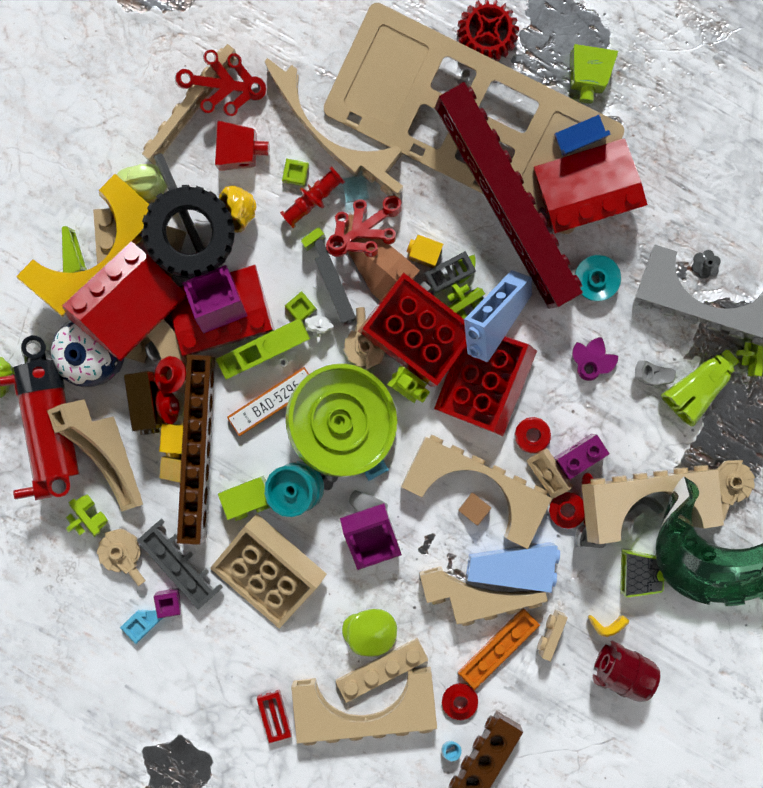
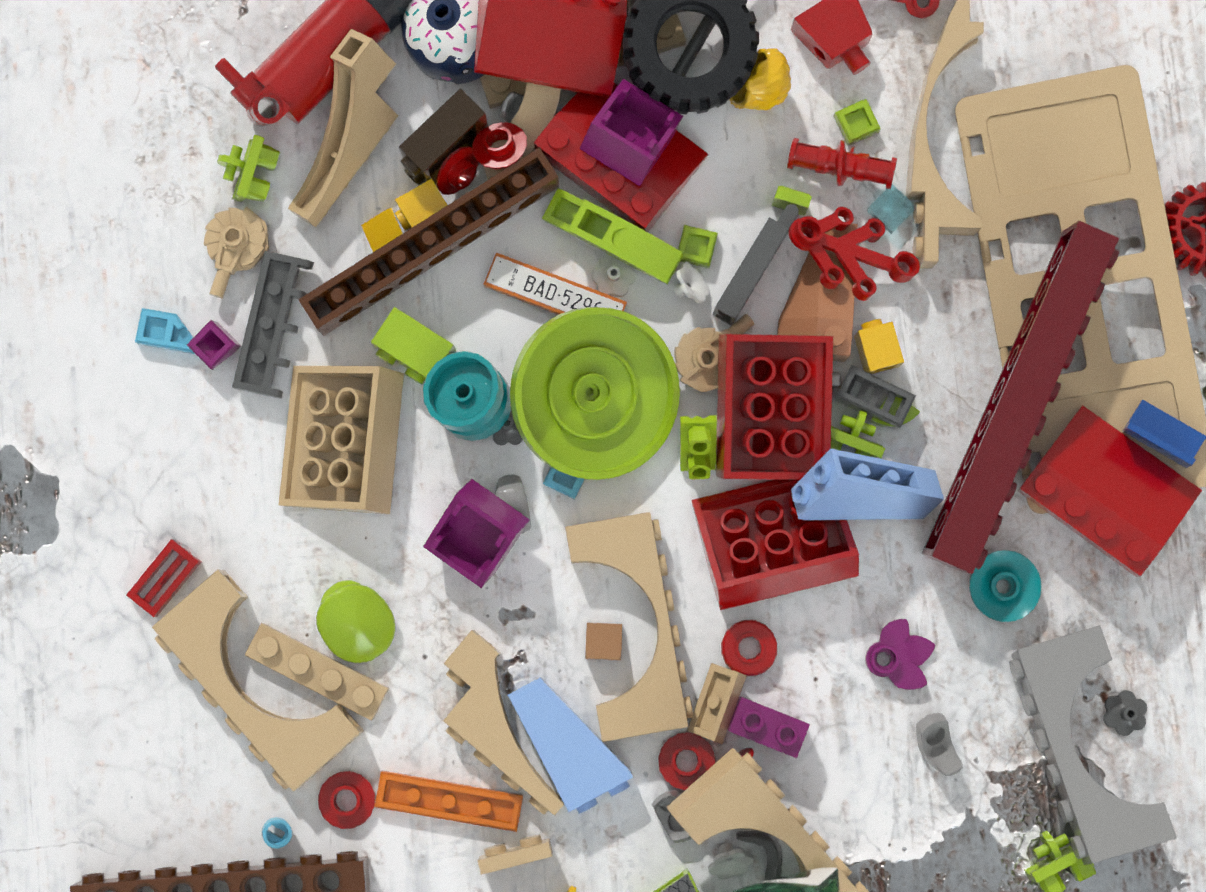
camera: 50 degrees right, 5 degrees down
lime piece [661,350,739,427] -> none

